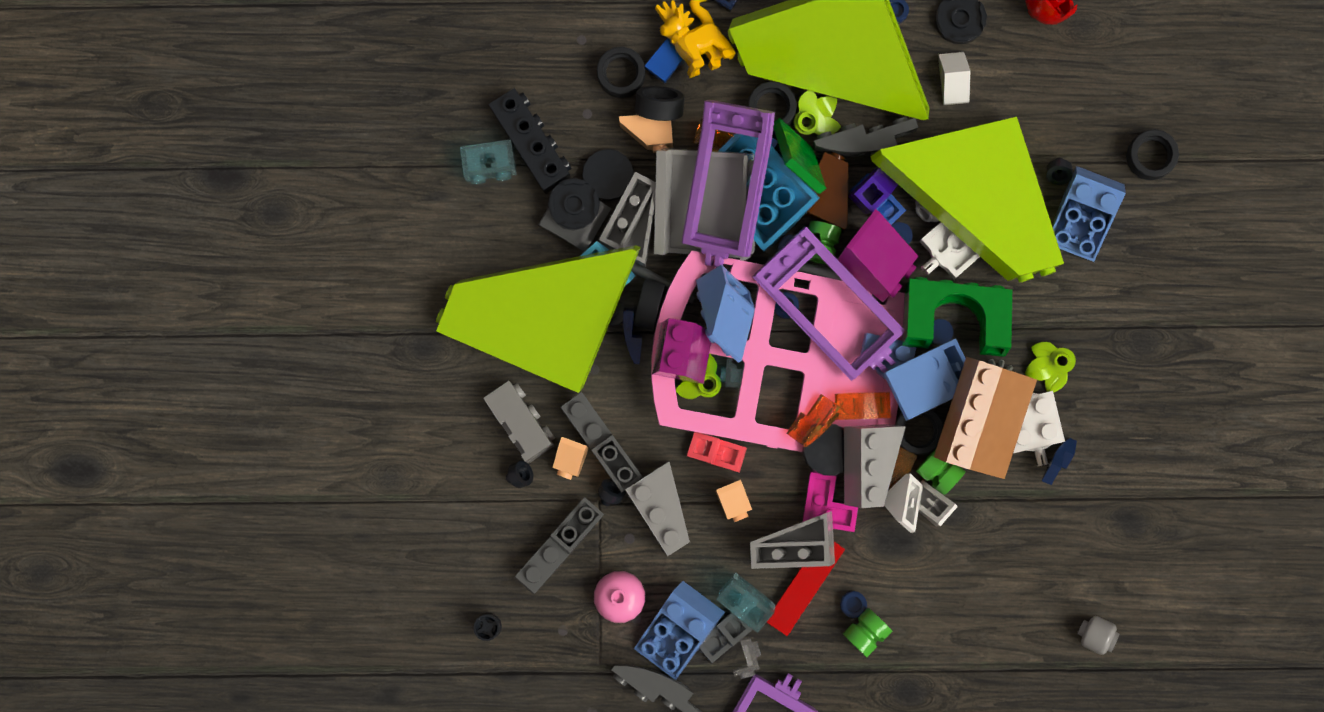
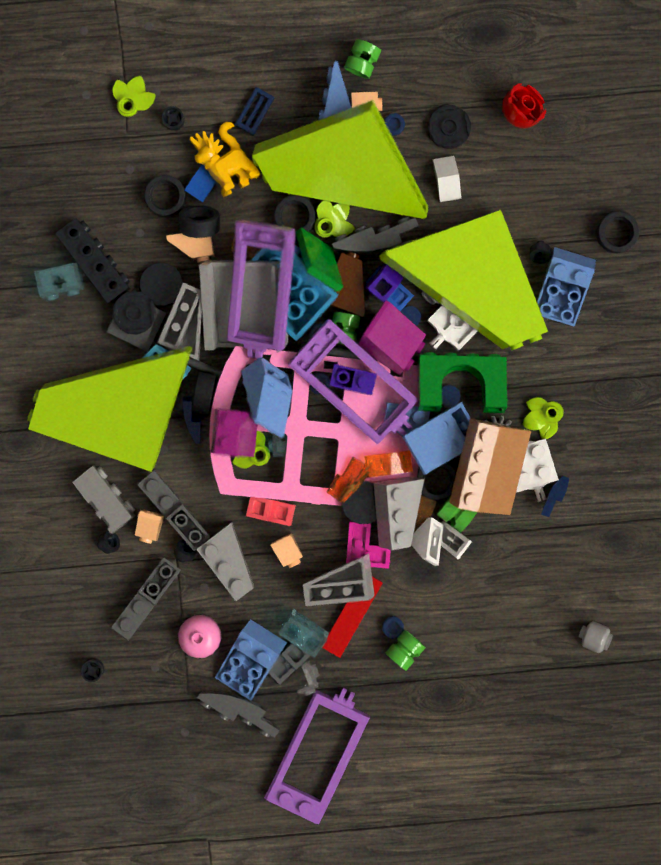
camera: 10 degrees left, 5 degrees up
none -> dark purple slope [329,364,377,395]

